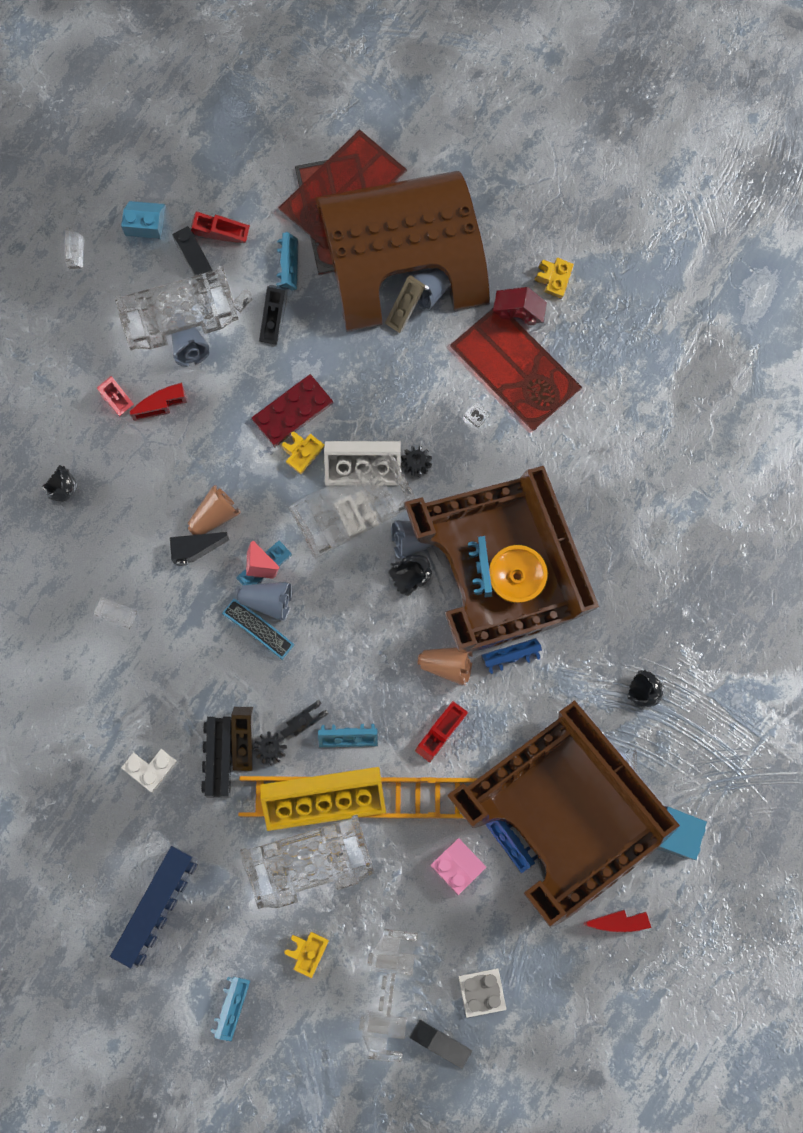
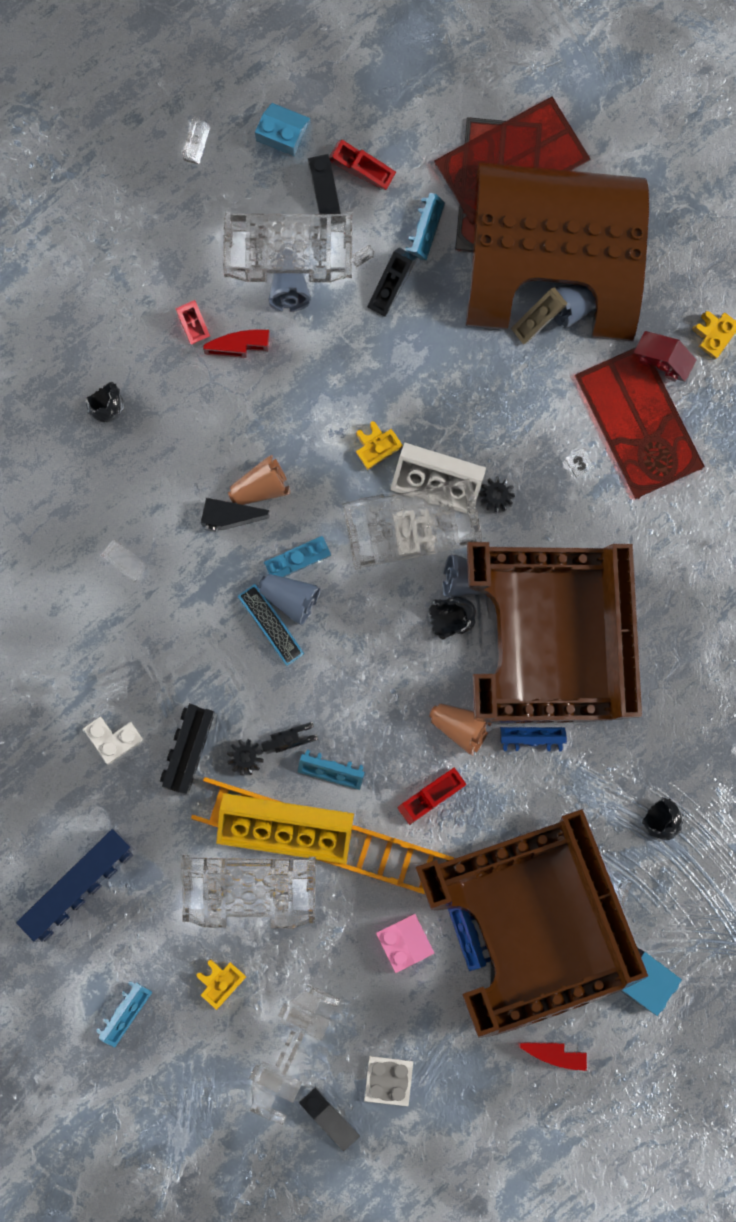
camera: 15 degrees right, 5 degrees up
dark brown slope [231,707,254,771] -> none
coral slope [246,541,280,579] -> none
dark red plate [251,374,334,448] -> none
dark azure plate [468,536,492,598] -> none
light orange dish [489,545,547,603] -> none

